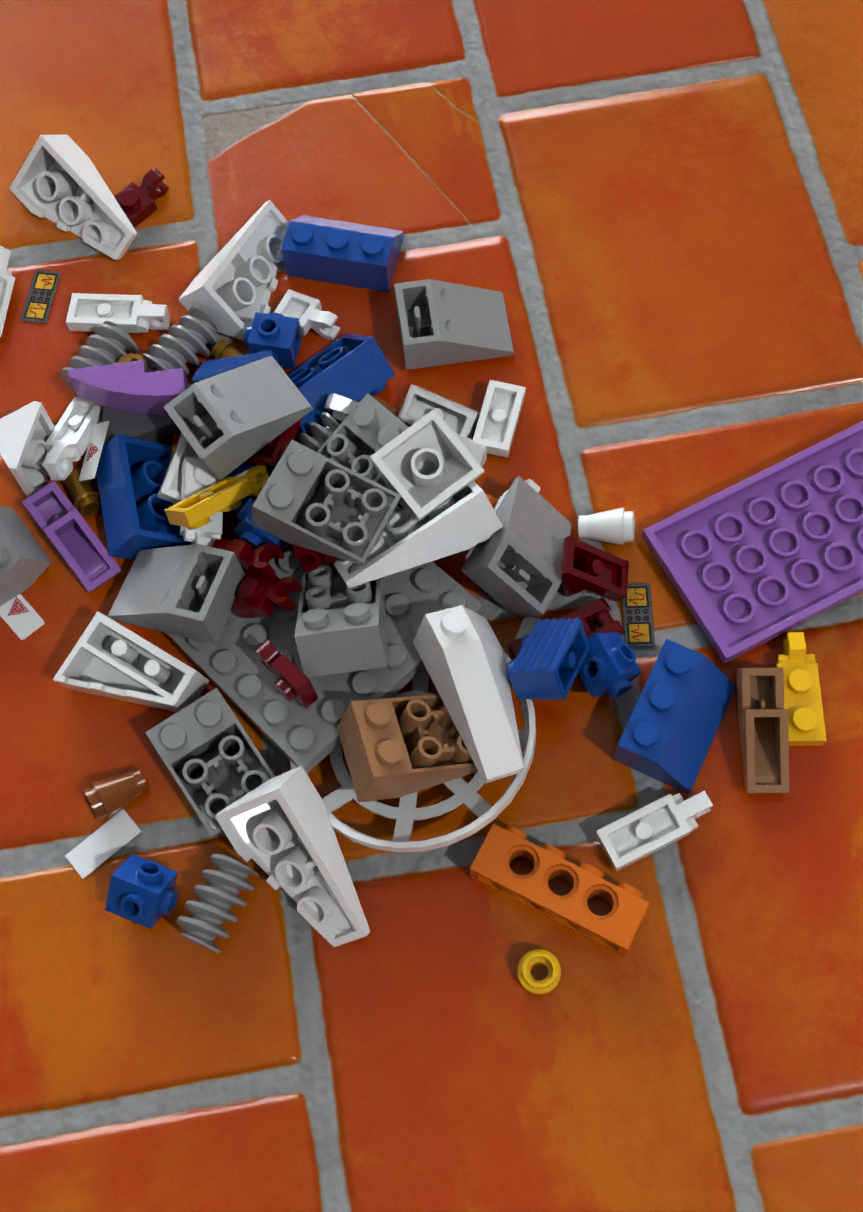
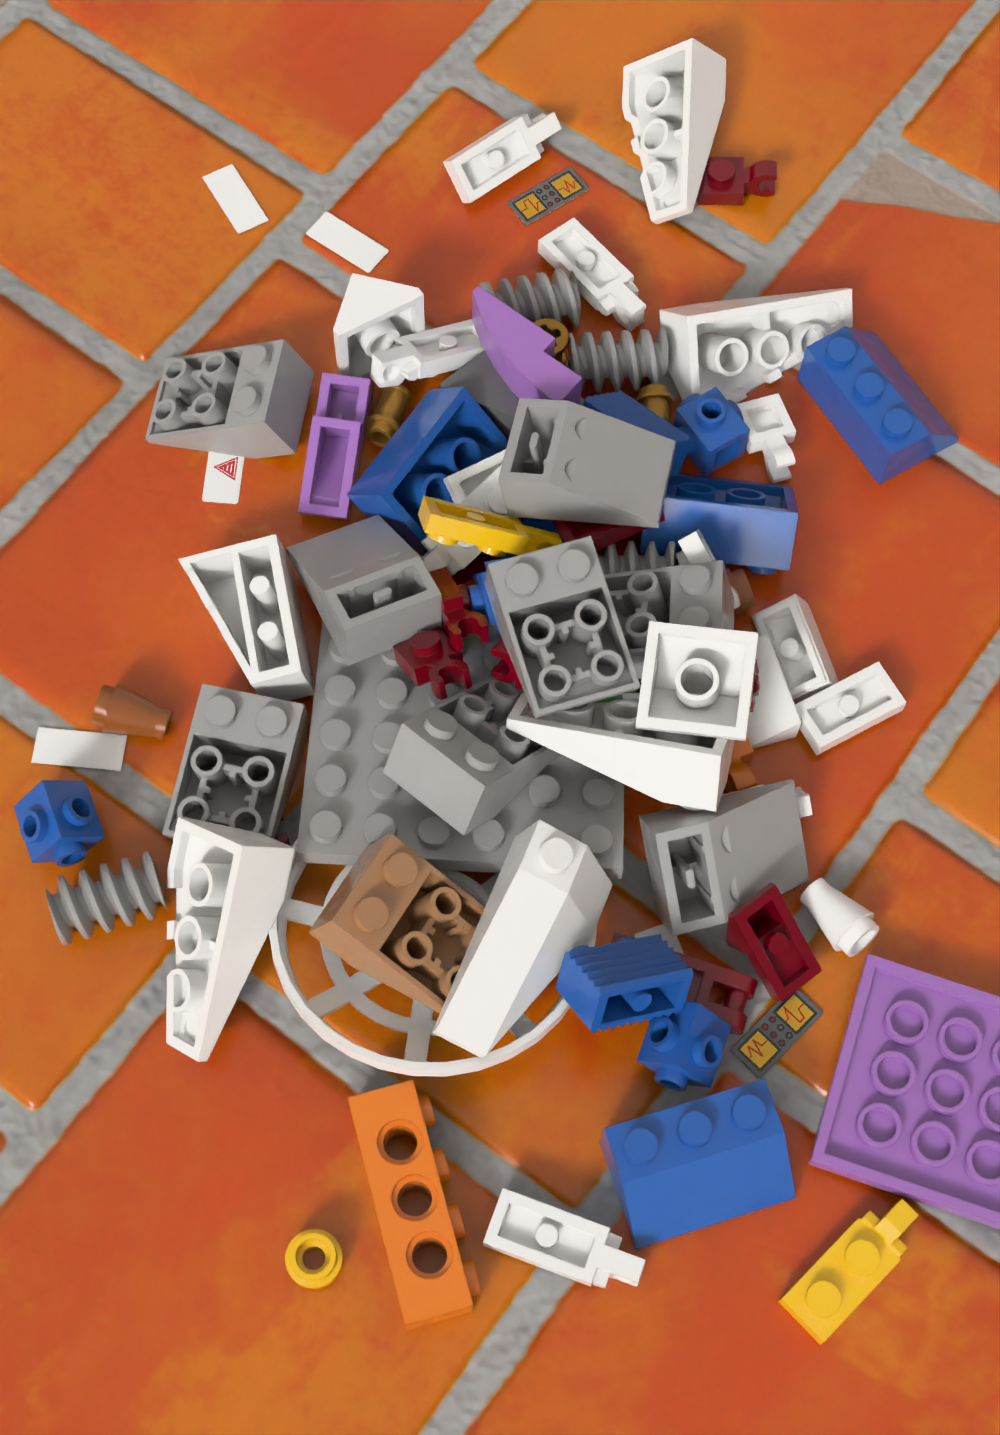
camera: 40 degrees right, 0 degrees up
white sticker [79,421,109,481] -> none
dark red plate [254,639,318,709] -> none
light grey slope [394,279,514,370] -> none
medium nougat slope [736,668,790,793] -> none

